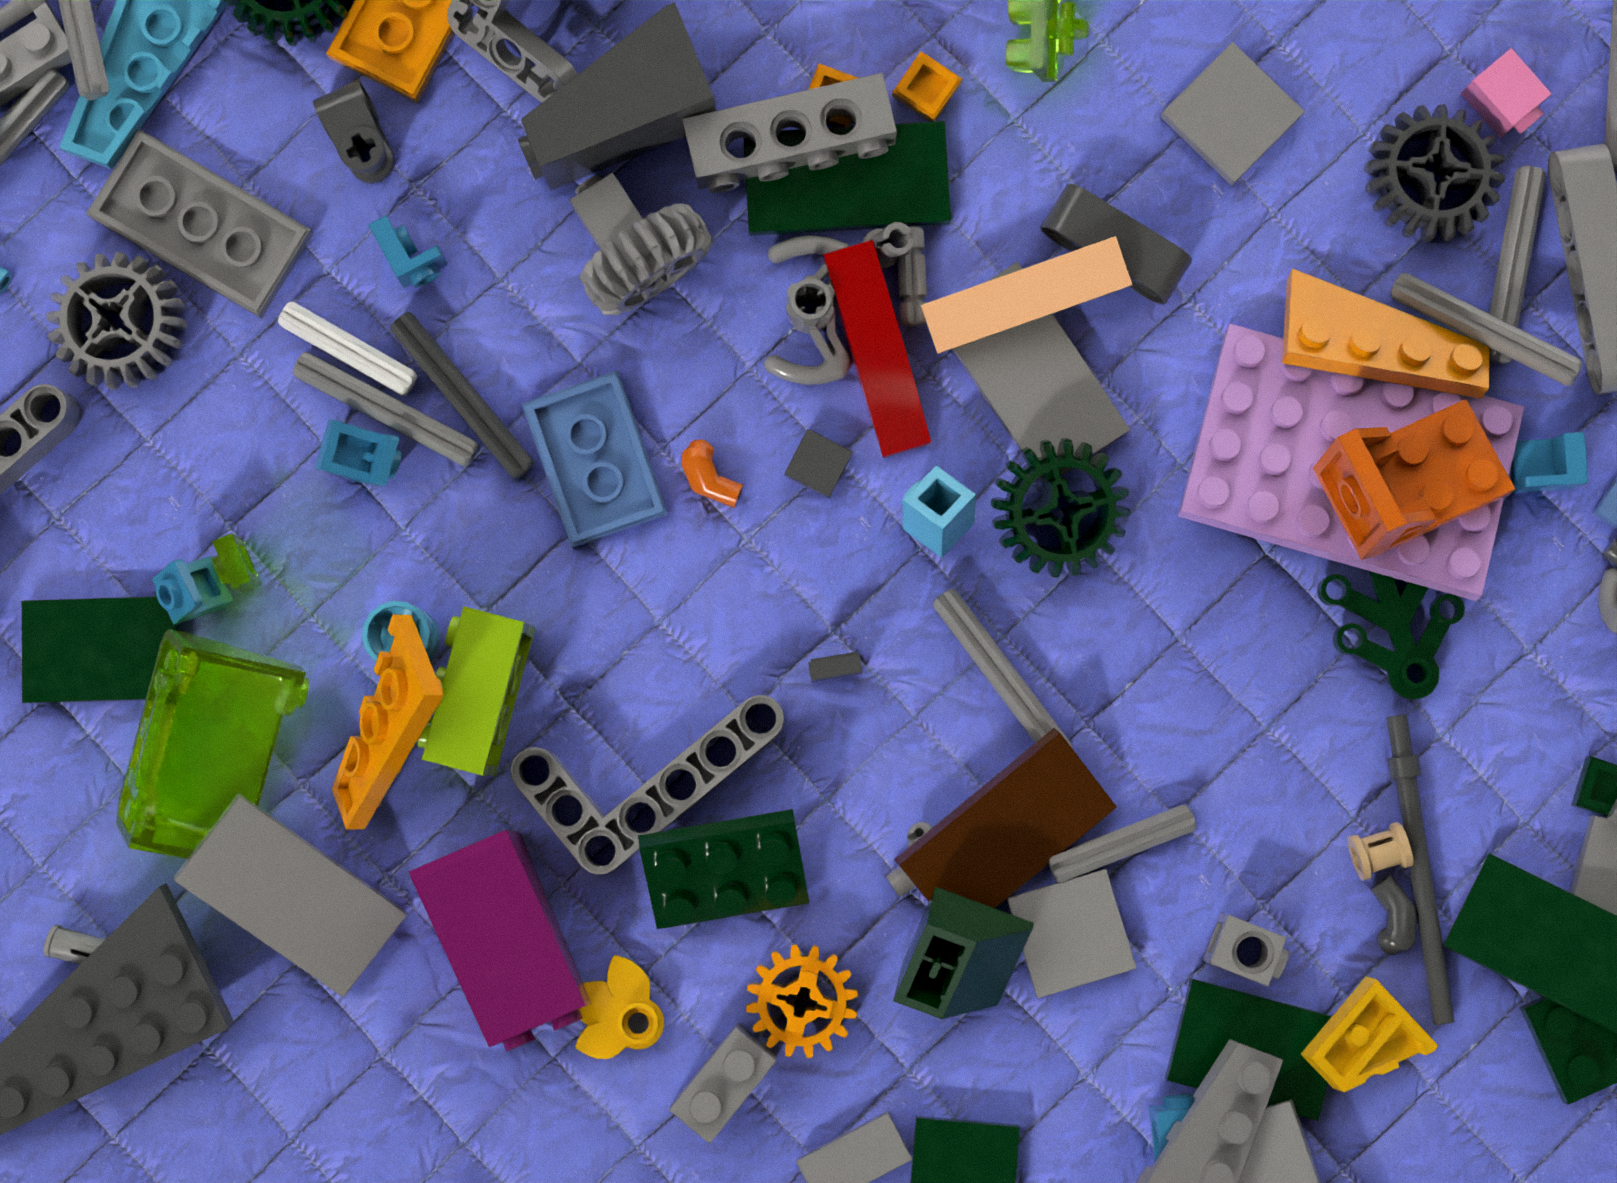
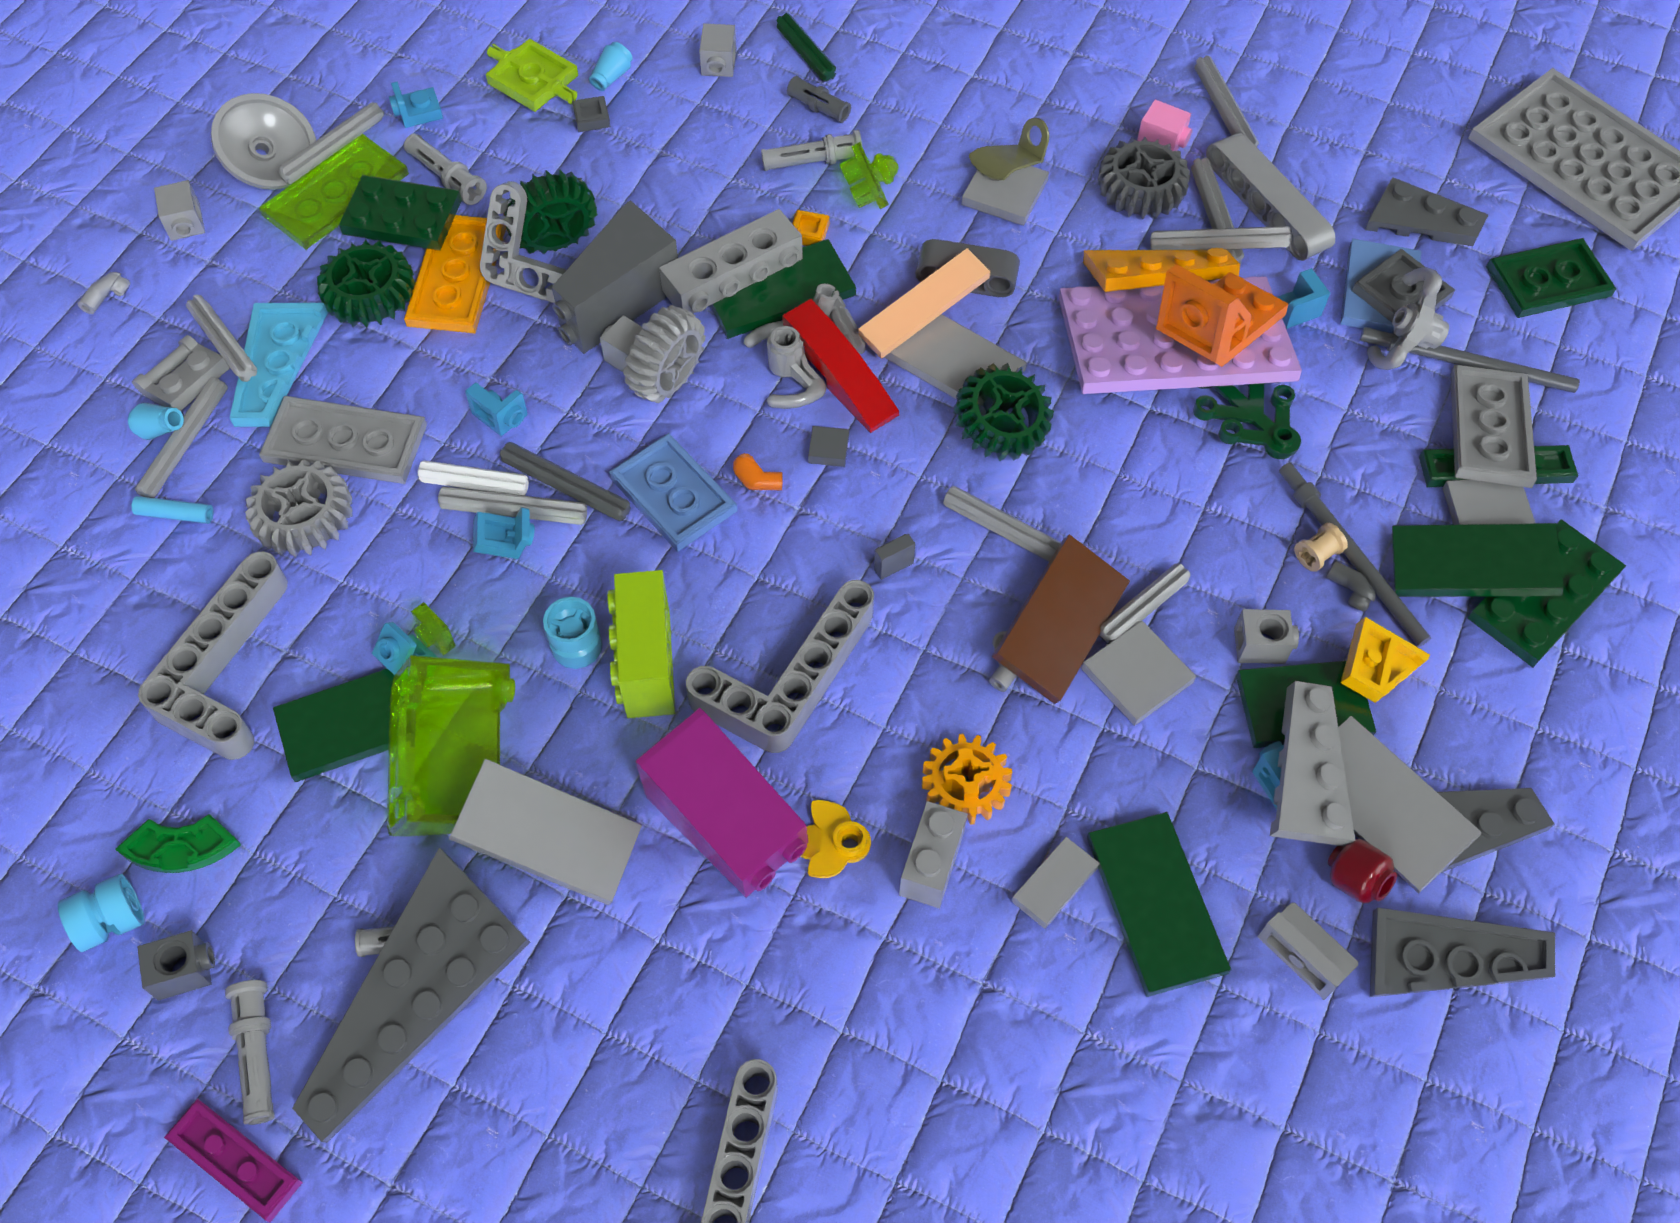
camera: 25 degrees left, 25 degrees down
dark grey piece [313,79,394,184] -> none
light orange wing [332,614,444,830] -> none
dark green plate [638,809,809,929] -> none
dark green slope [893,886,1034,1019] -> none
medium azure brick [901,465,976,558] -> none
none -> olive piece [969,118,1049,180]

